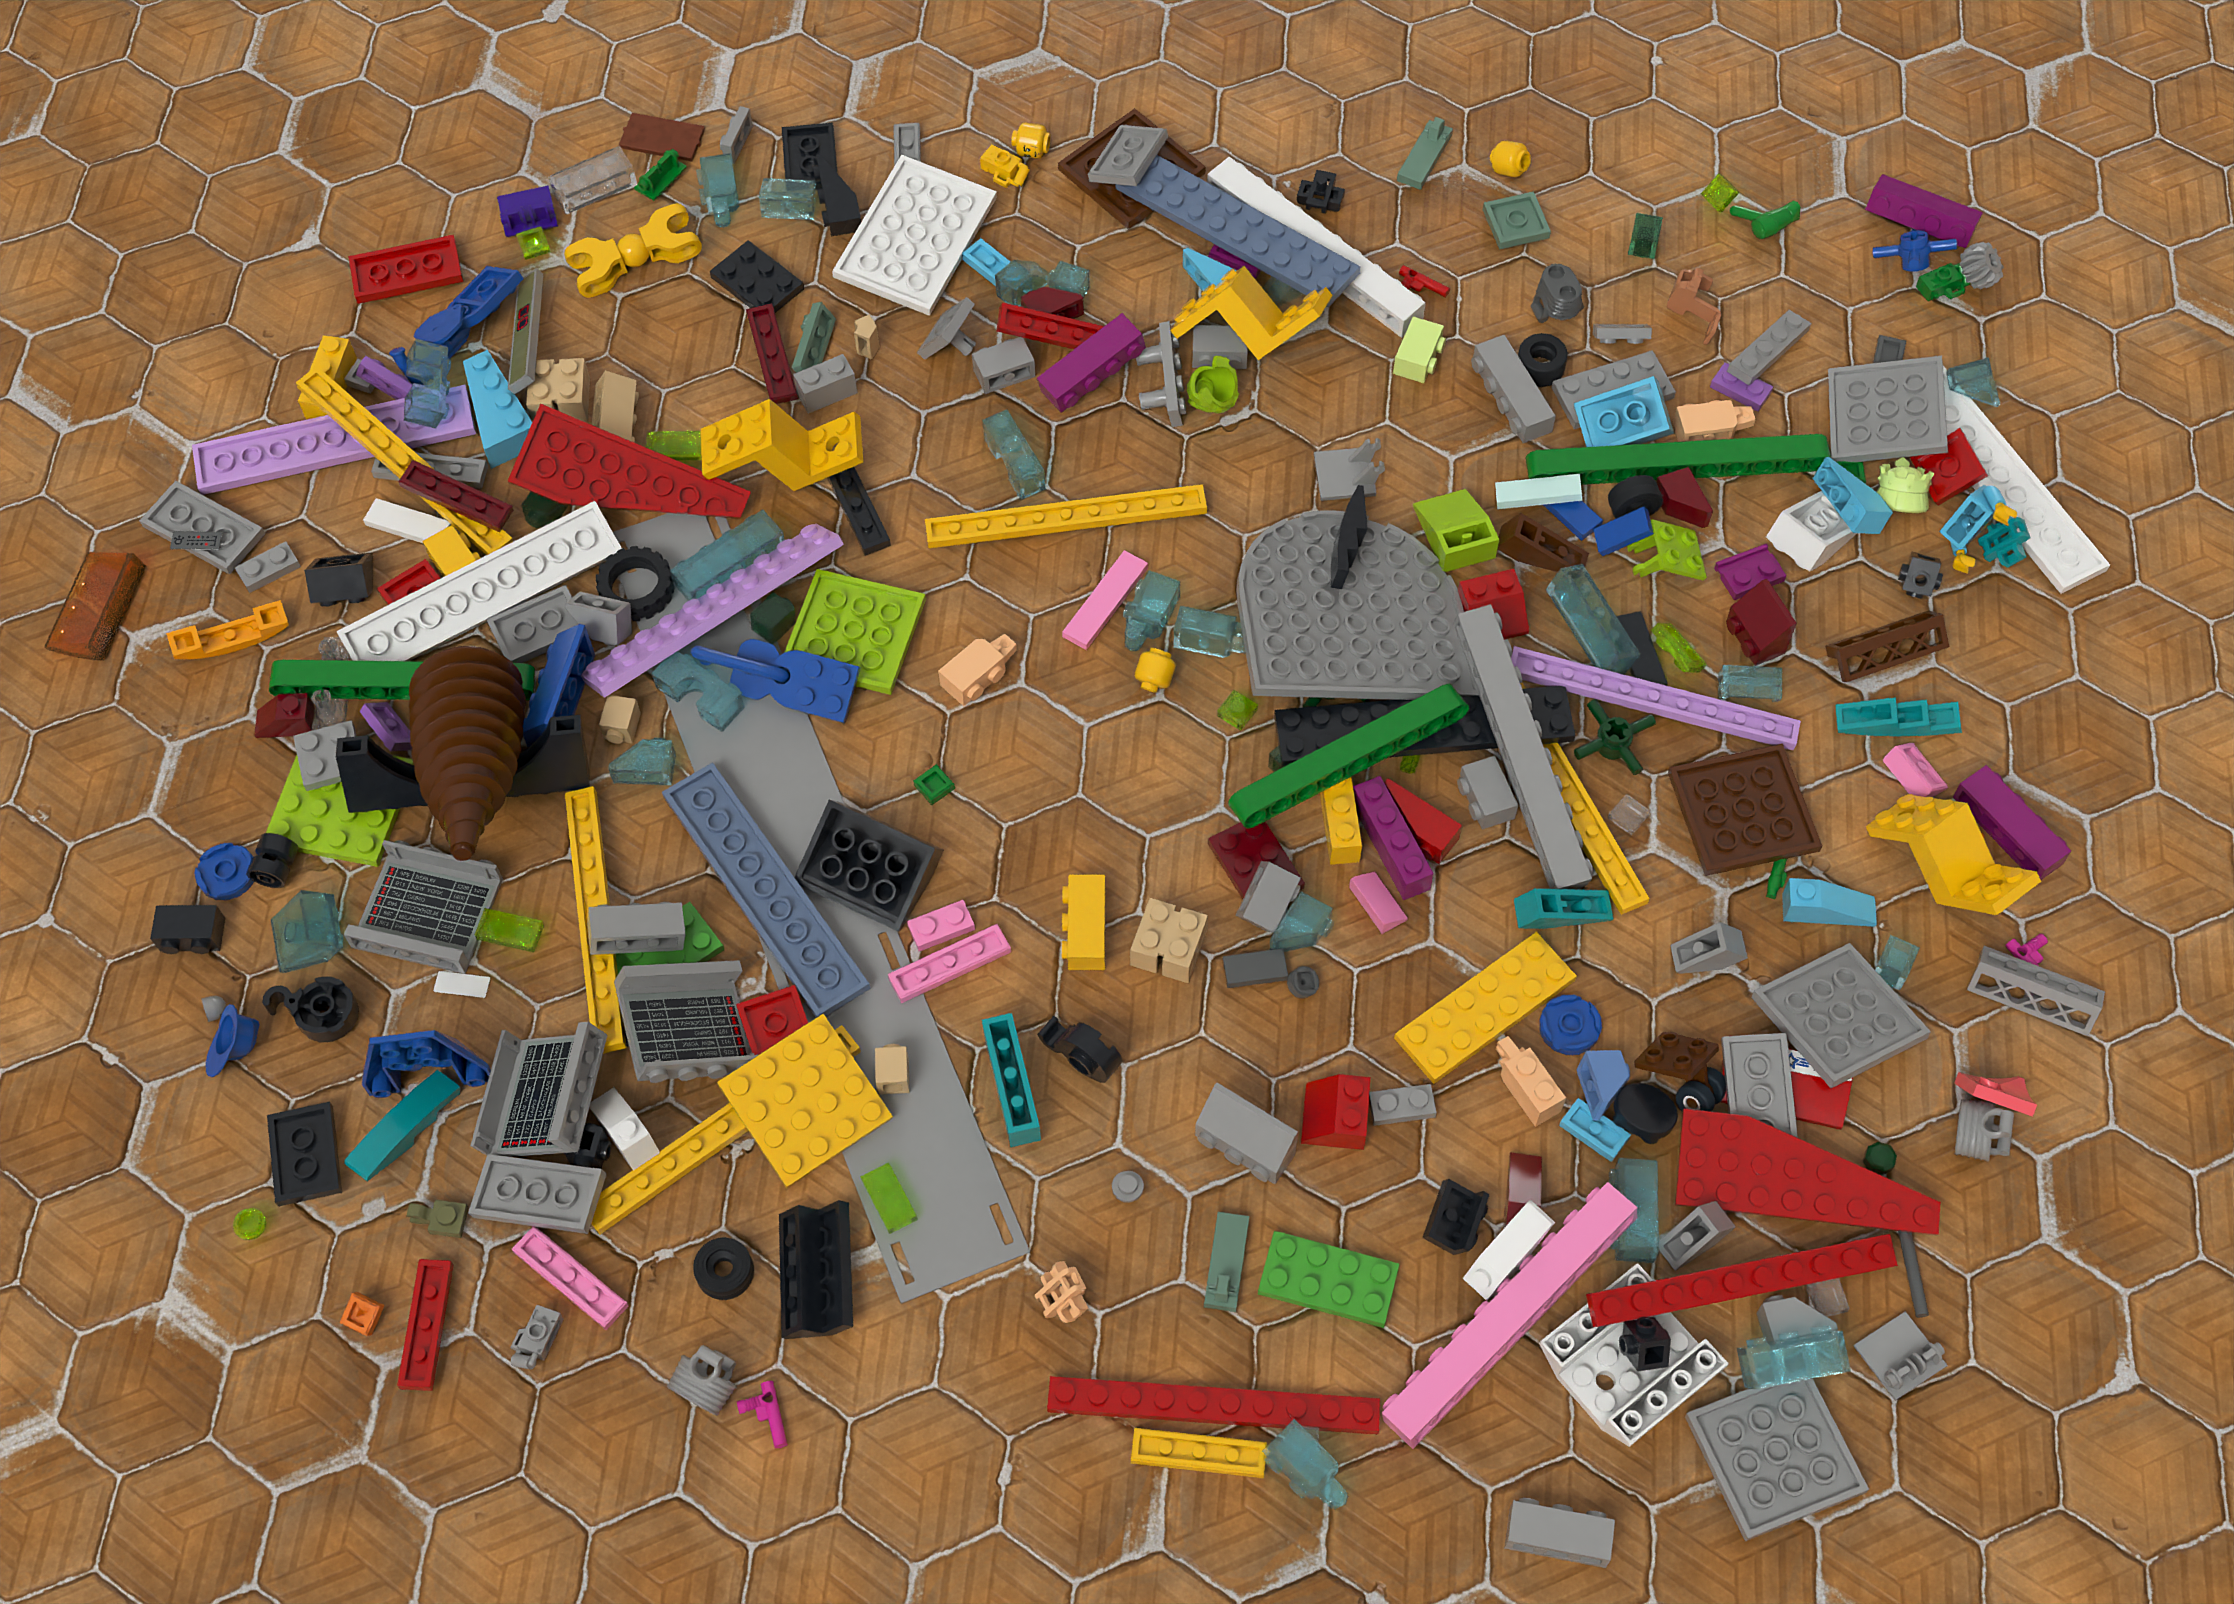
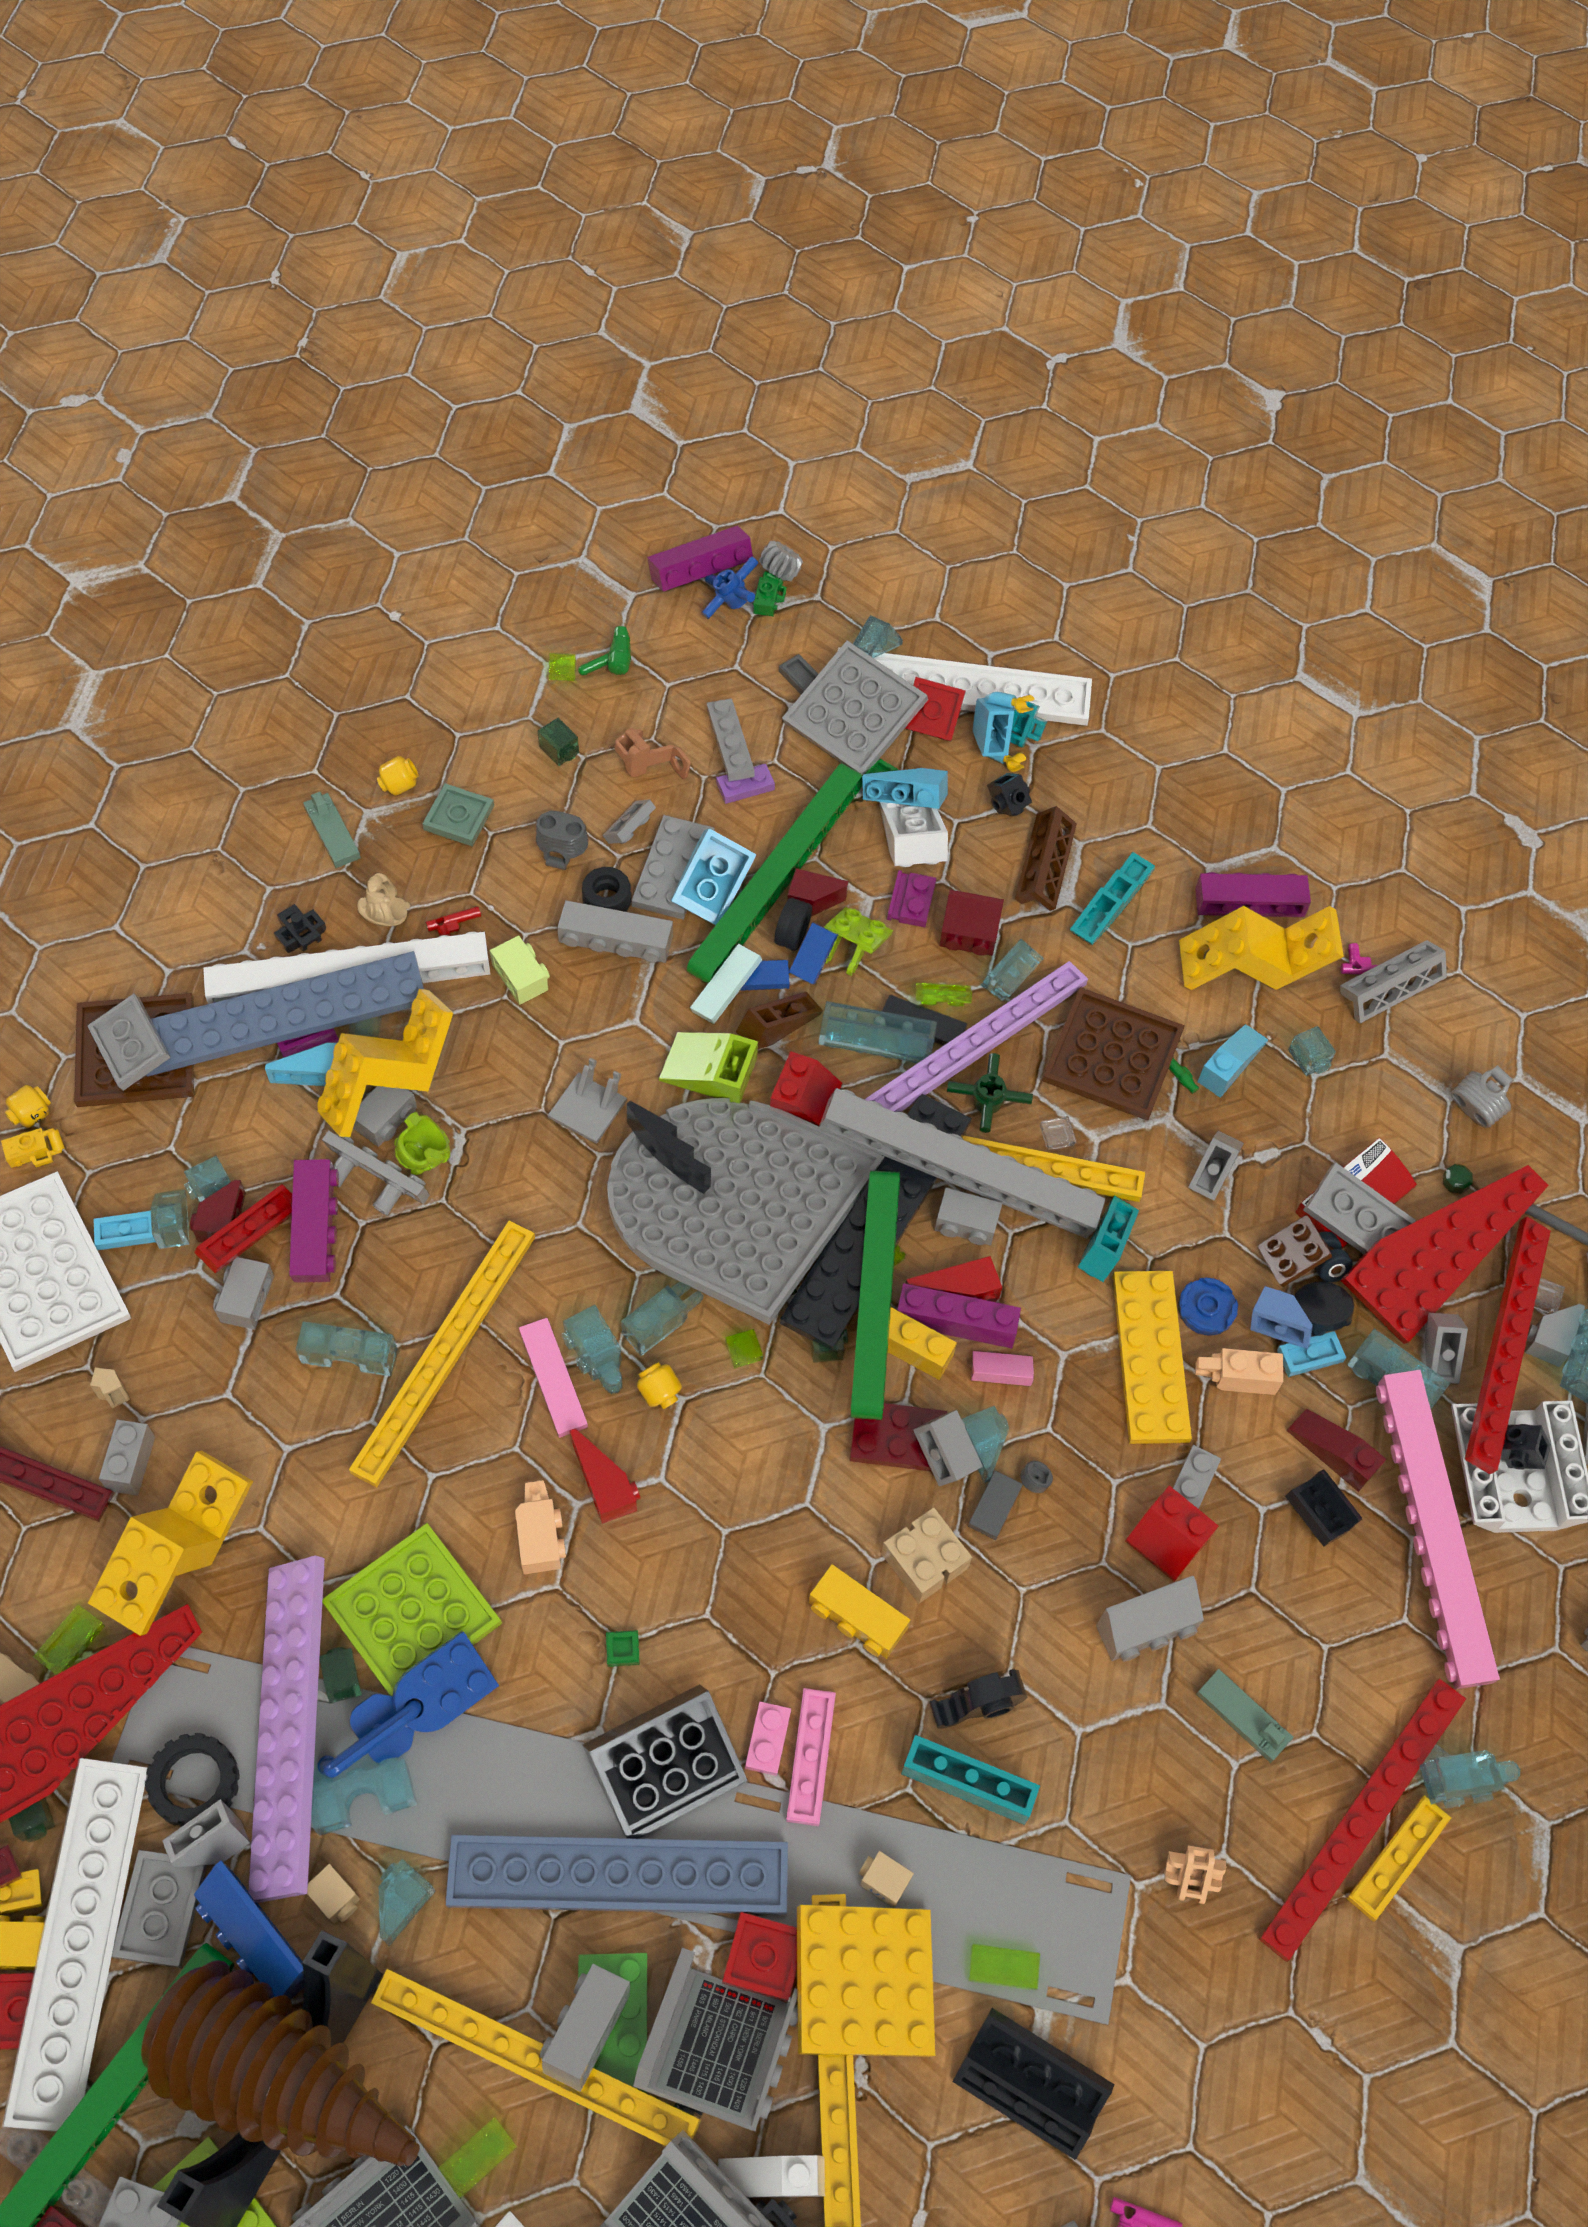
camera: 60 degrees left, 0 degrees up
medium lavender plate [360,702,412,752] -> none
clear light blue brick [670,510,785,601] -> none
black tyre [693,1237,754,1300] -> none
sand green hinge [792,302,836,373] -> none
black plate [827,467,891,556] -> none
light grey tile [917,297,976,359] -> none
light grey plate [1112,1171,1144,1203] -> none
bright green plate [1258,1231,1399,1328] -> none
white slope [1463,1200,1555,1300] -> none
light nougat hinge [1673,400,1755,442] -> none
light grey plate [1751,943,1931,1088] -> none
yellowish green hair [1876,457,1934,513] -> none
bright pink slope [1883,743,1948,797] -> none
coral plate [1954,1072,2037,1117] -> none
none -> tan hair [358,873,410,927]
none -> red slope [569,1429,641,1524]

